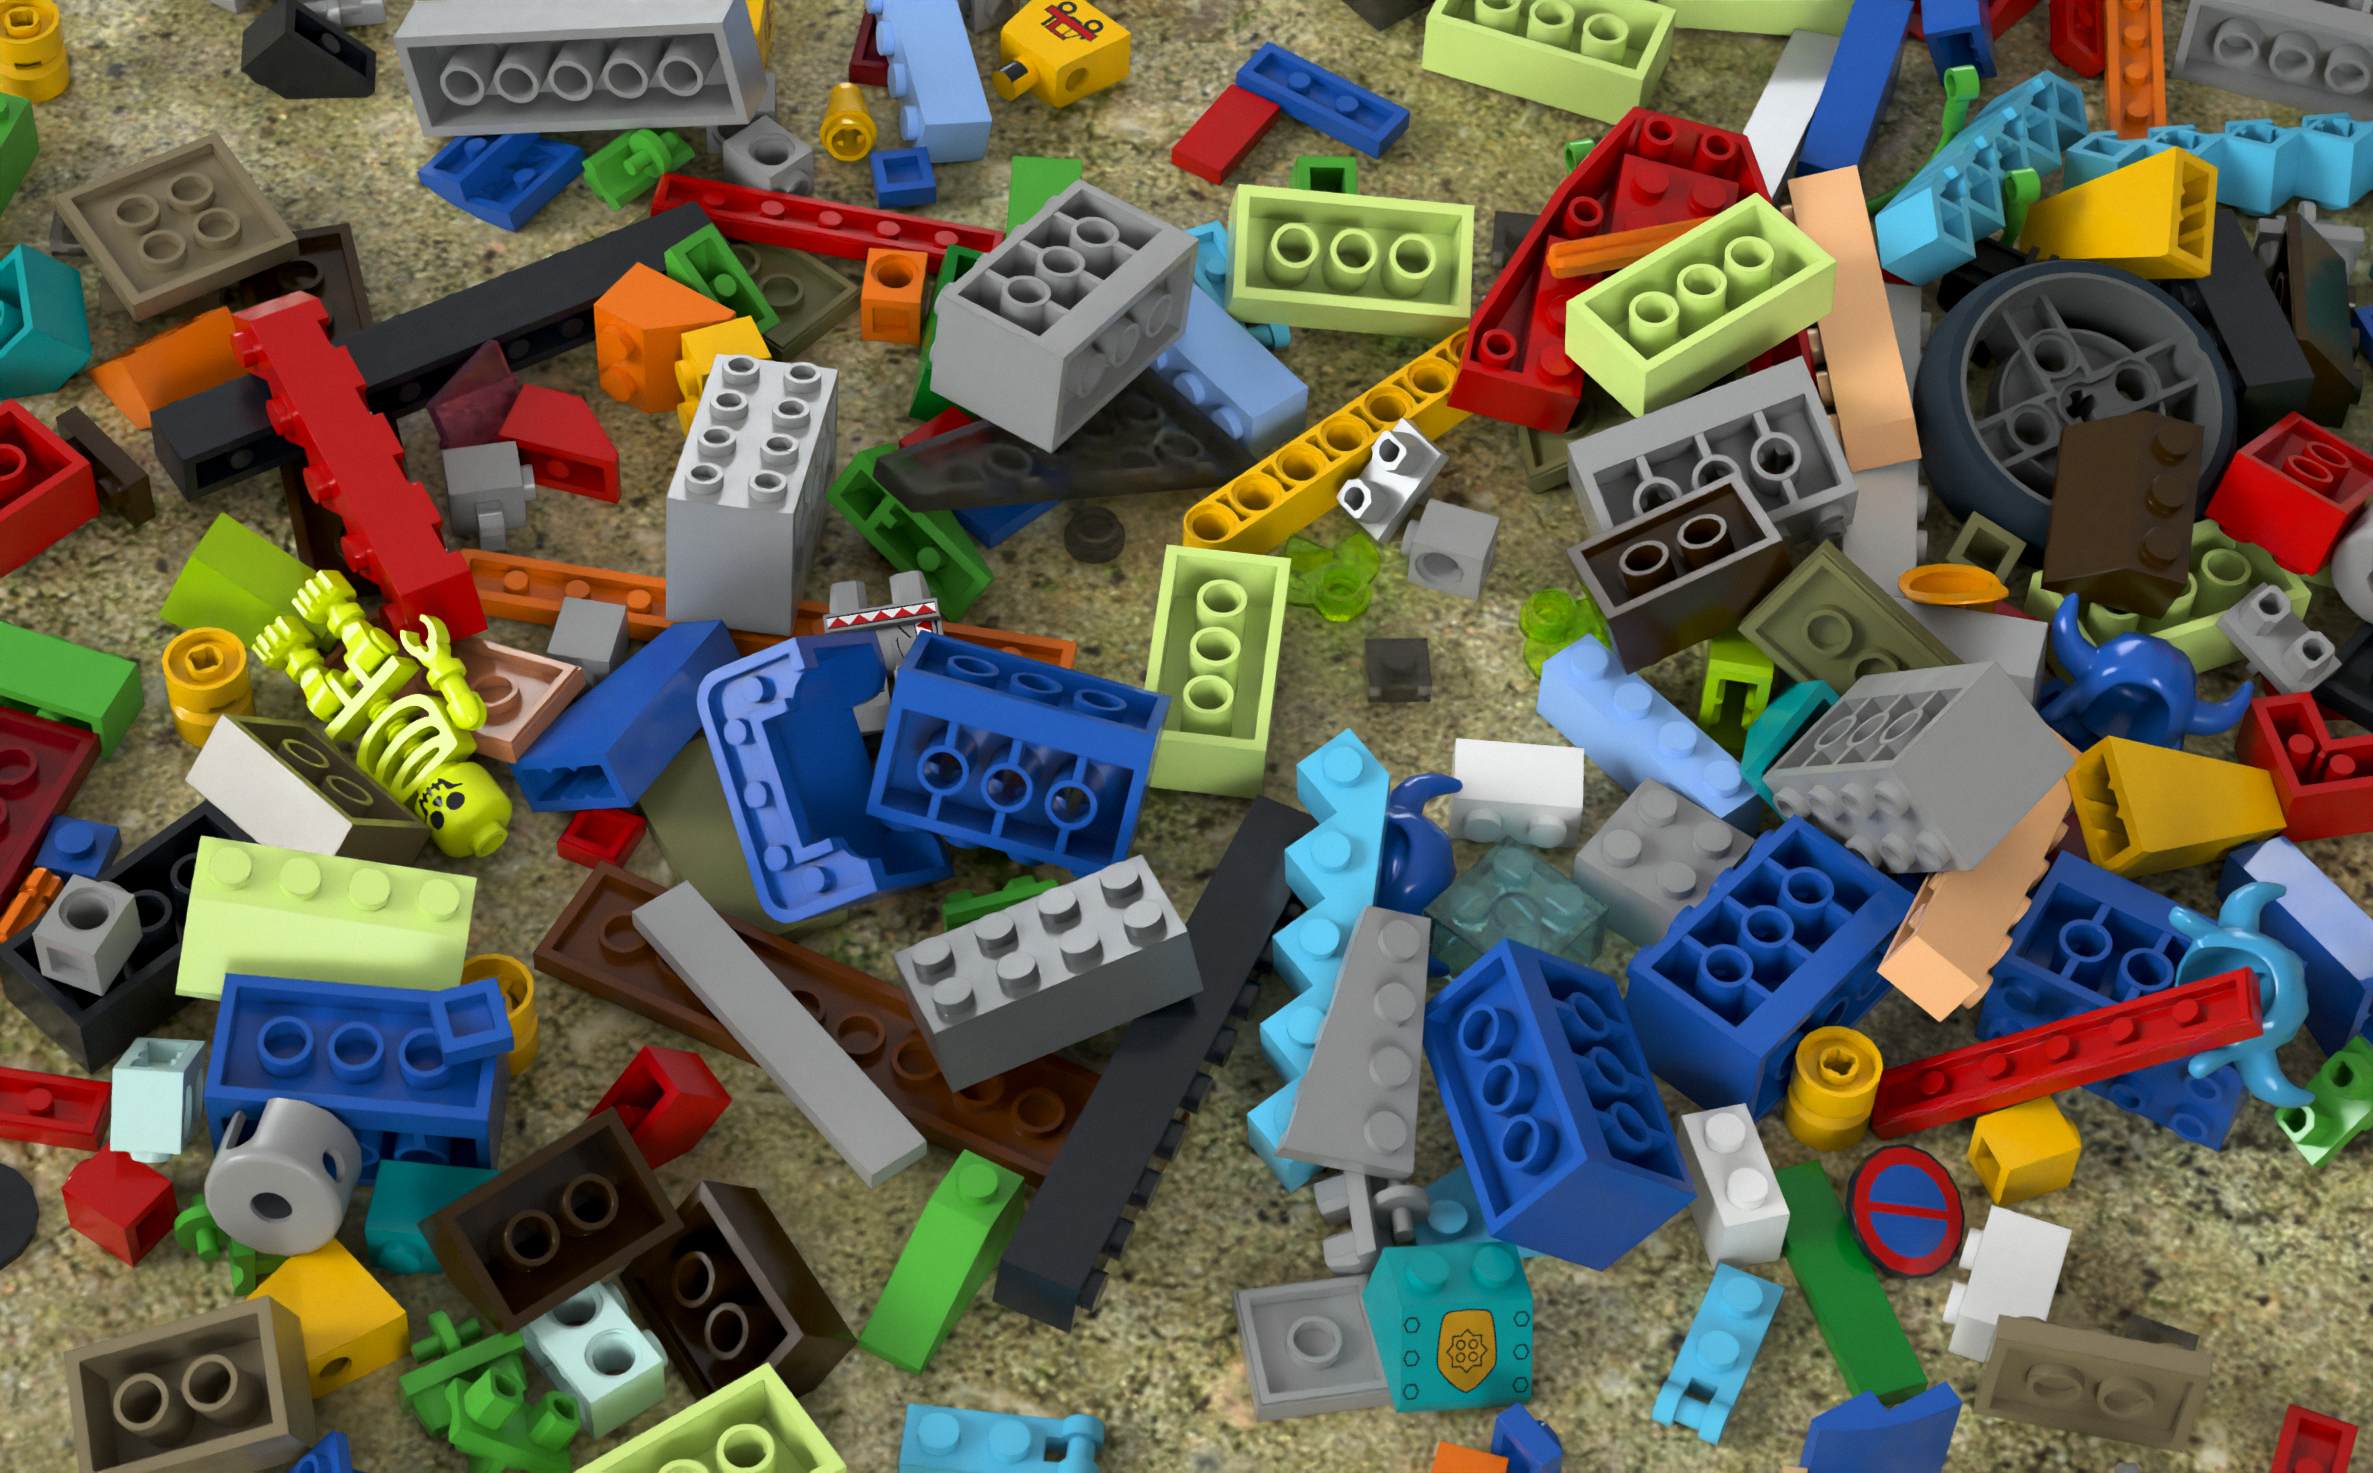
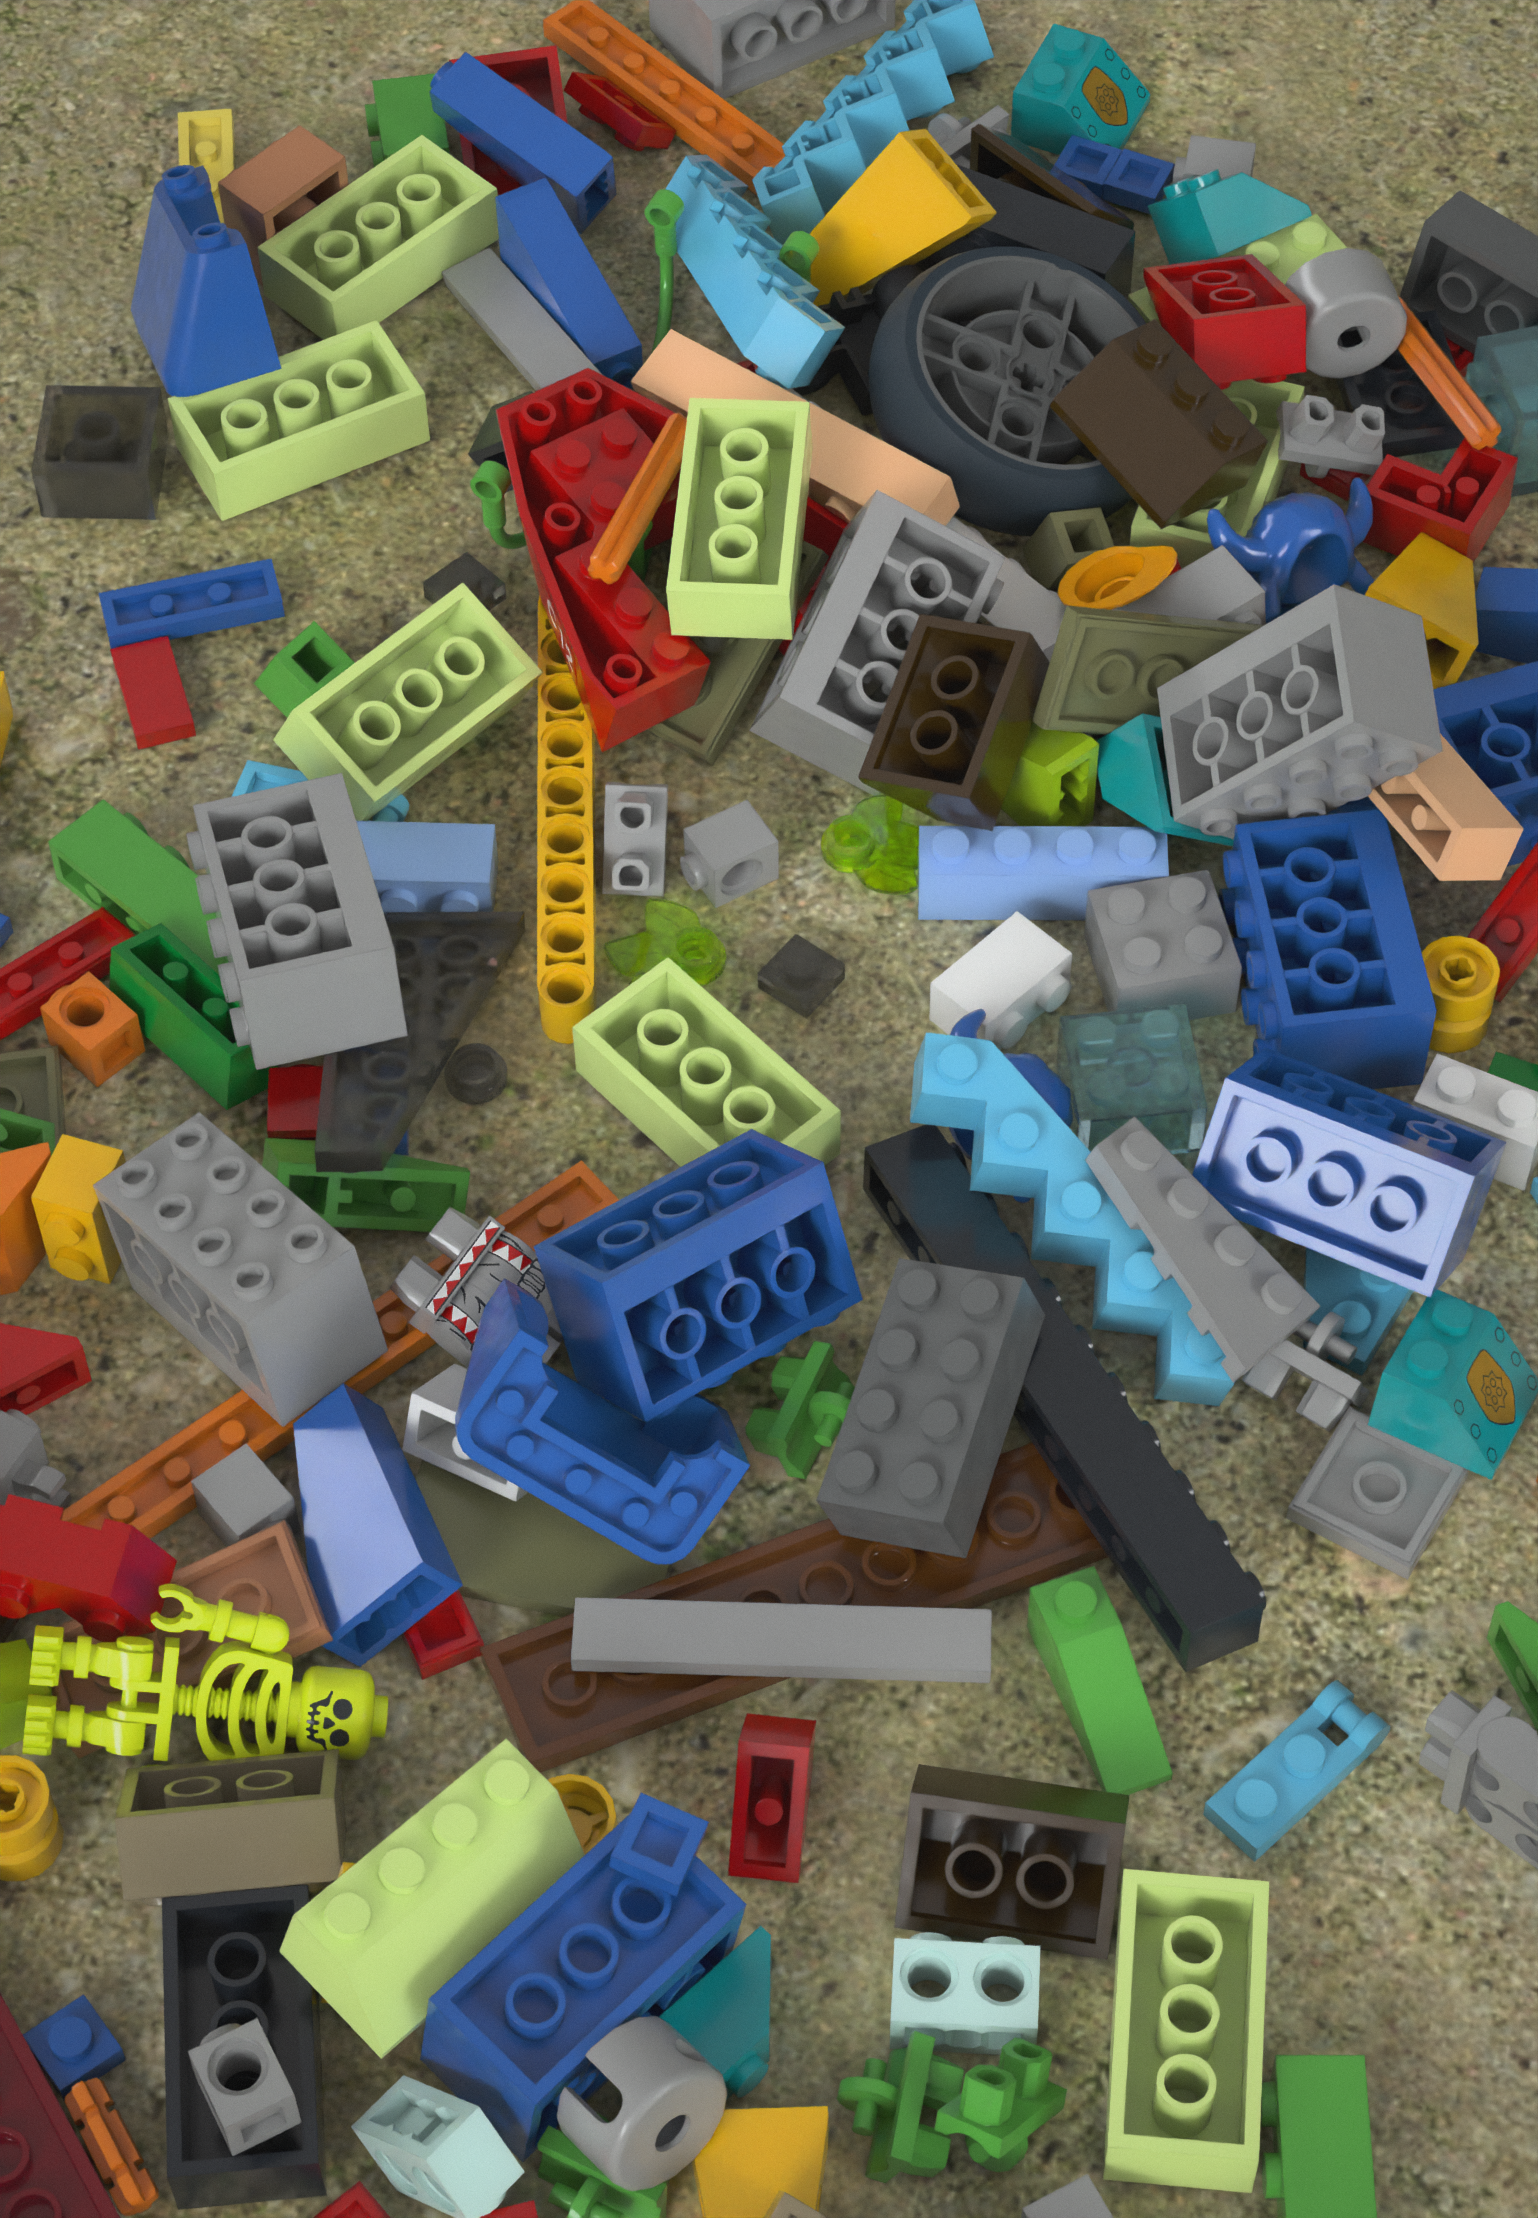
camera: 45 degrees left, 5 degrees up
dark brown slope [416,1106,685,1337] -> none

